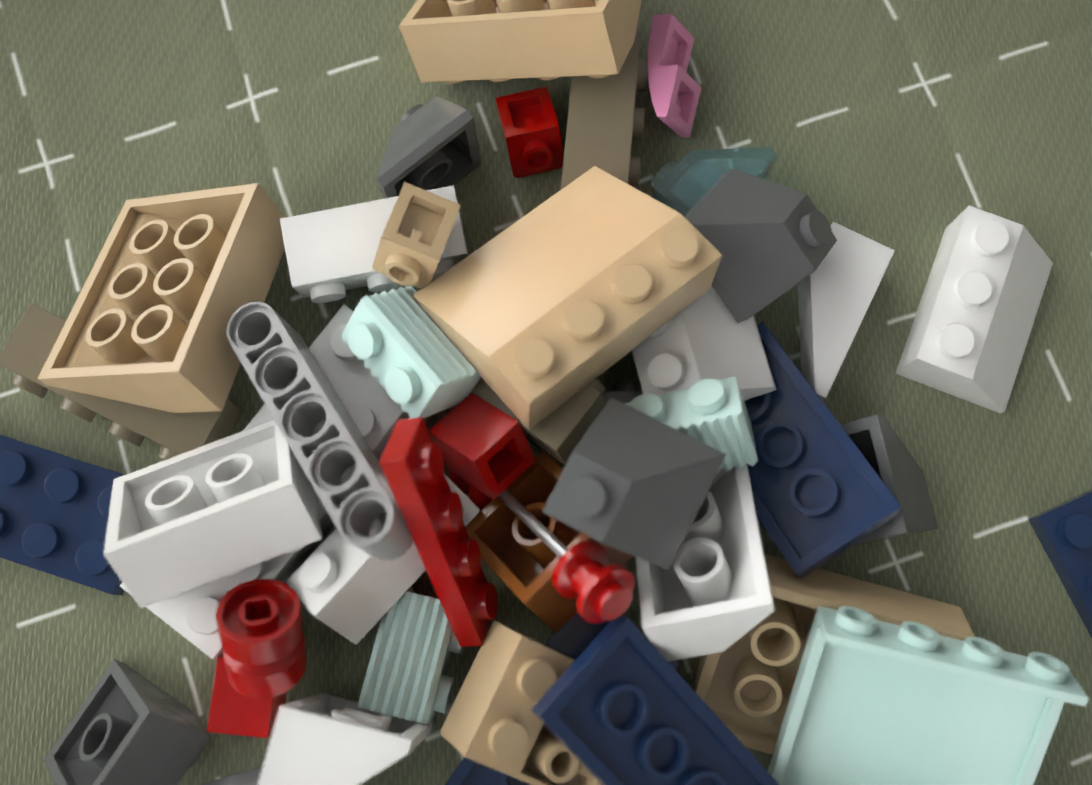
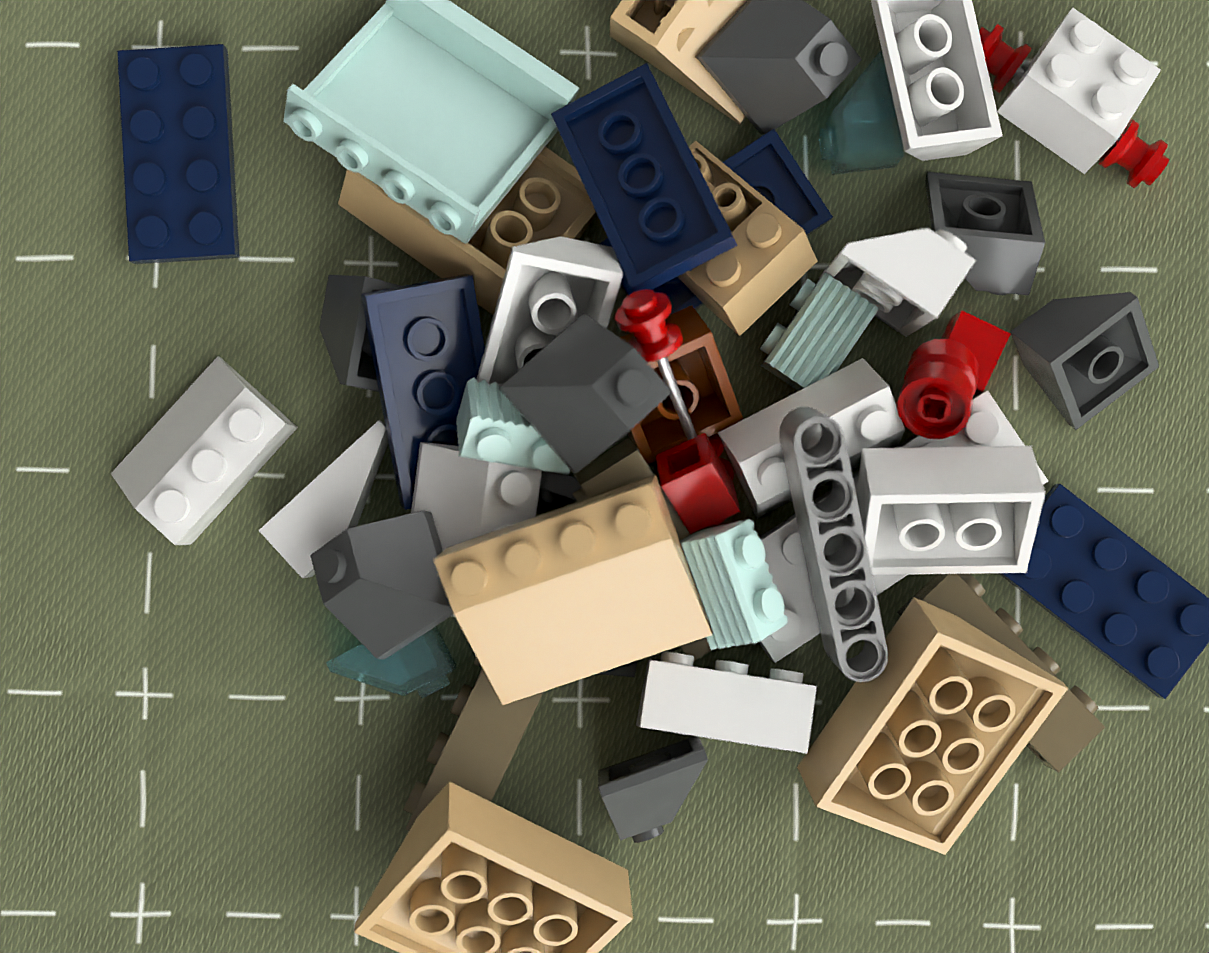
camera: 160 degrees left, 10 degrees up
tan bracket [372,182,461,289] -> none
red plate [379,417,498,647] -> none
red bracket [495,86,564,178] -> none
bright pink slope [647,14,702,138] -> none

